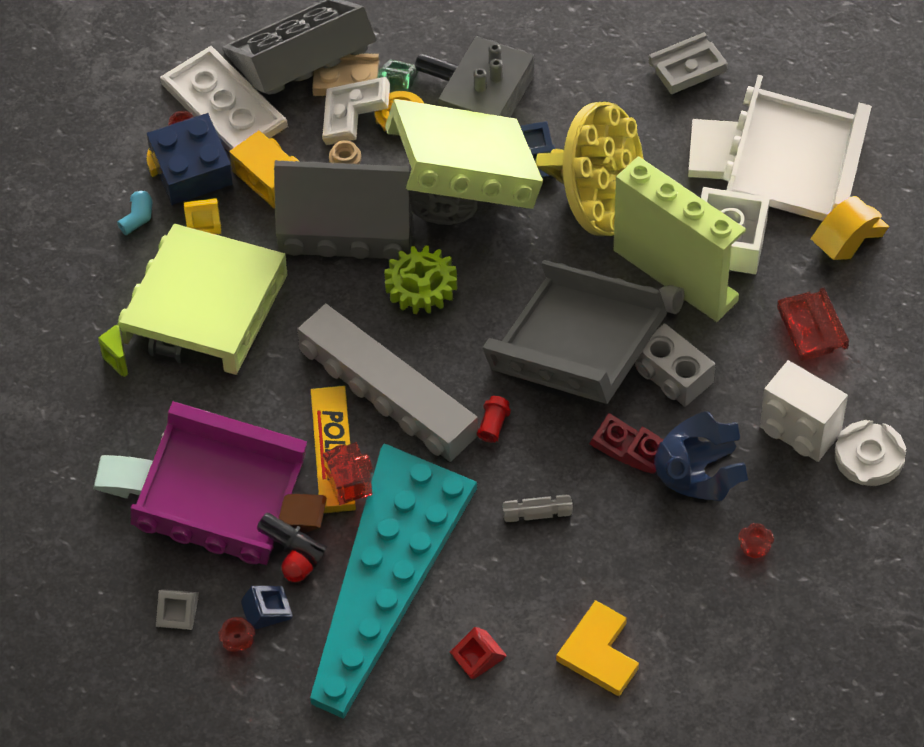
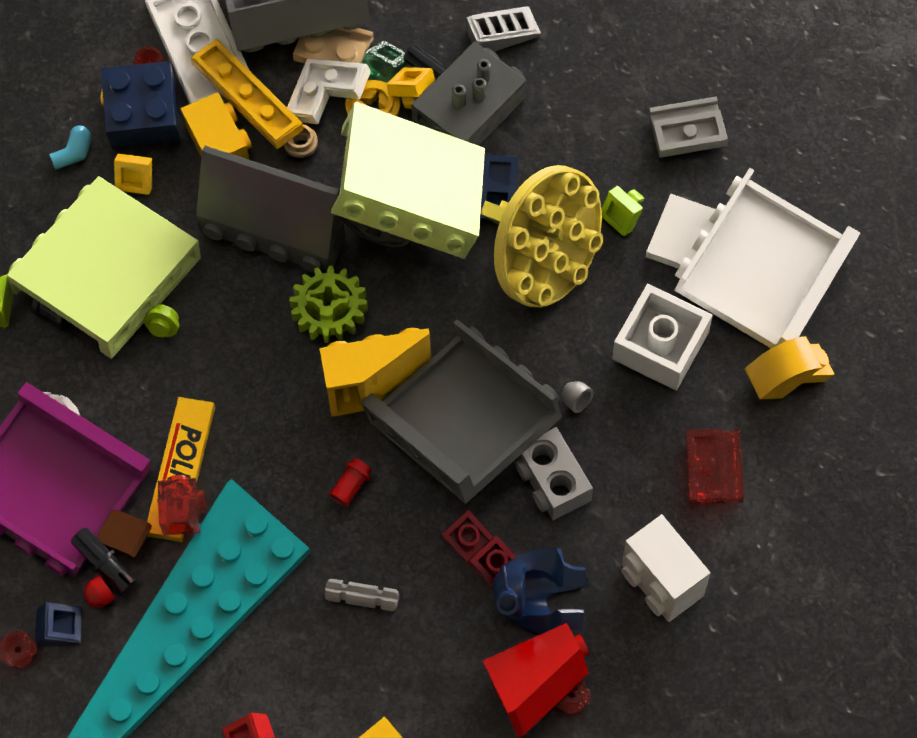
camera: 15 degrees right, 10 degrees up
light grey brick [297,304,478,462] -> none
yellowish green panel [614,156,746,322] -> none
white tile [835,420,906,486] -> none
none -> lime plate [144,305,179,337]
none -> yellow tile [190,38,304,149]
none -> yellow slope [319,328,431,417]
none -> yellow tile [386,67,435,109]
none -> light grey slope [466,6,541,51]
none -> red slope [483,623,590,738]
none -> lime tile [601,186,644,236]

